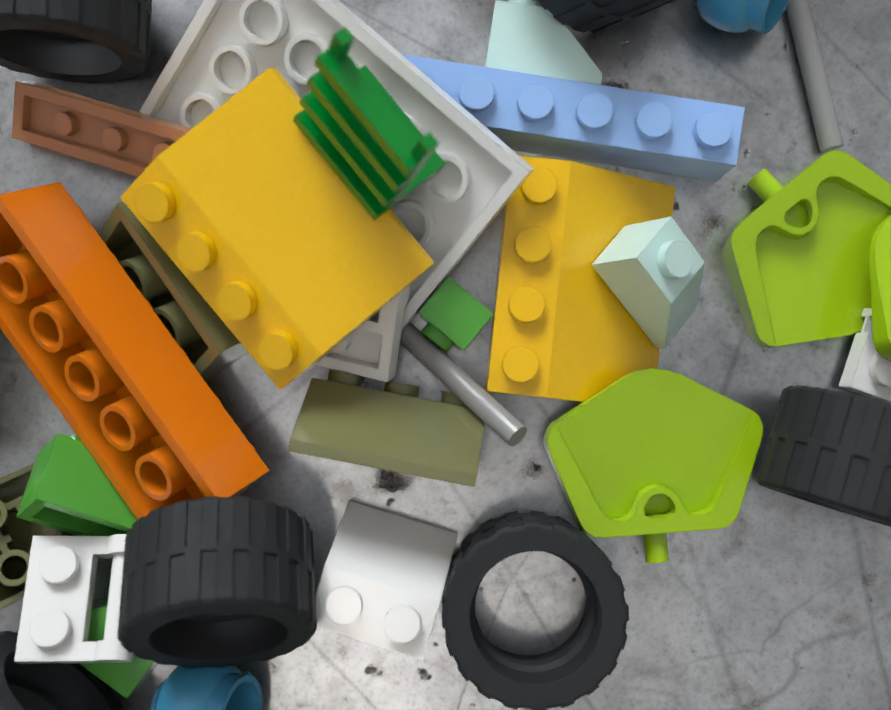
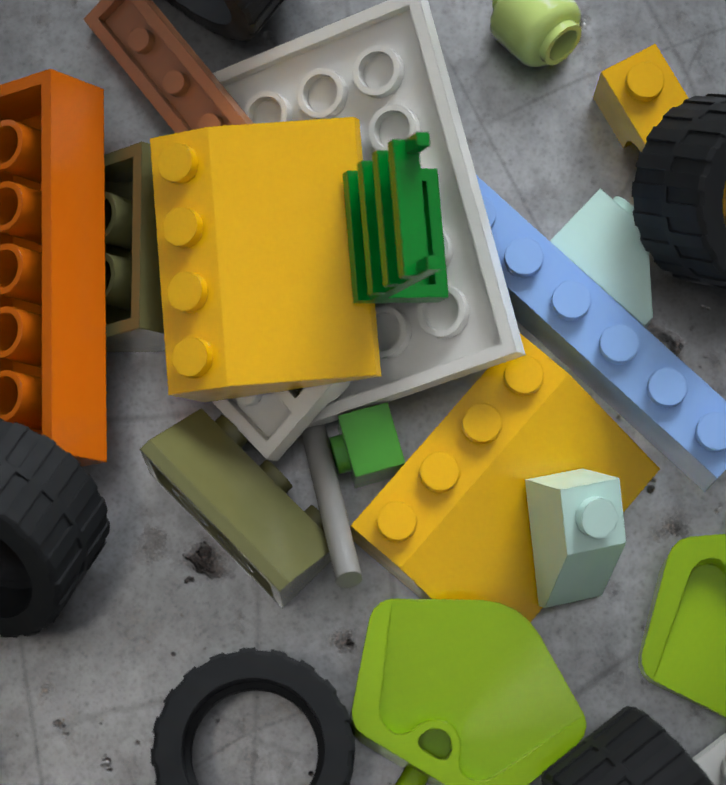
camera: 25 degrees right, 10 degrees down
white slope [316,500,457,660] -> none

